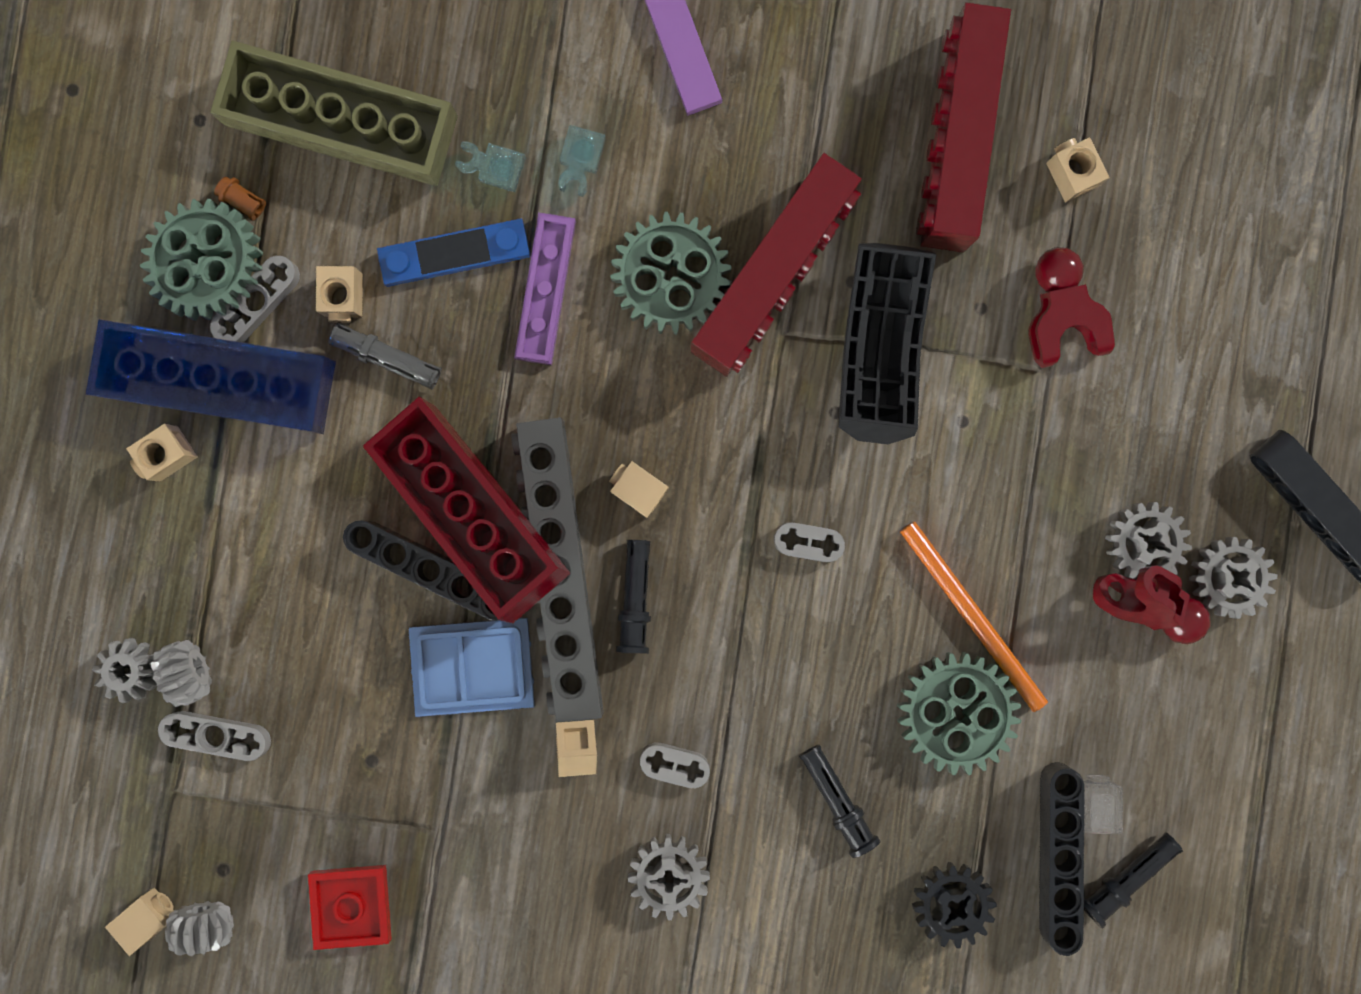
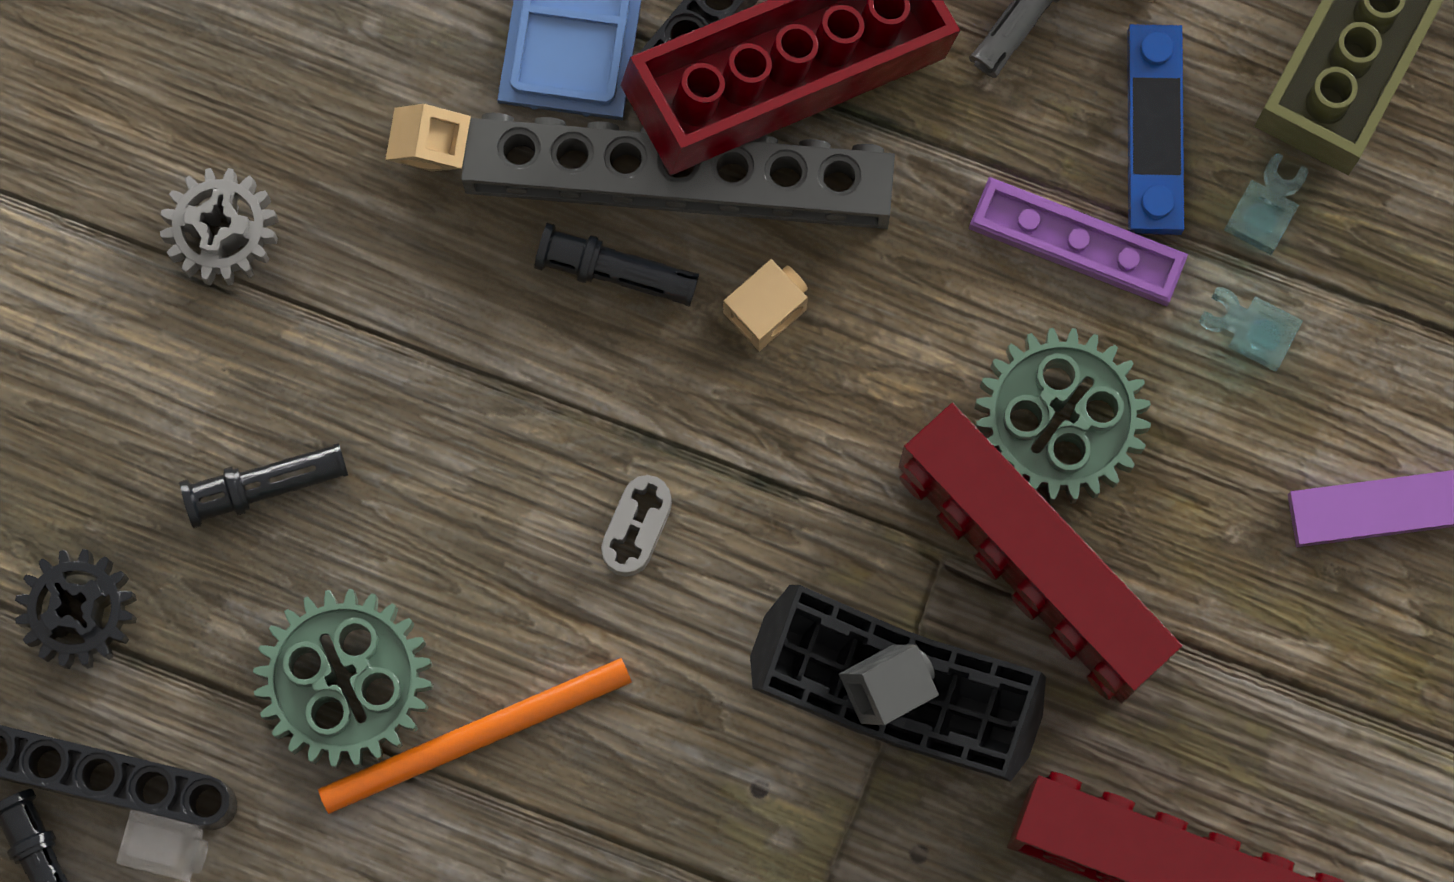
camera: 105 degrees right, 10 degrees down
light grey beam [640,742,710,789] -> none
none -> dark grey brick [839,645,939,725]

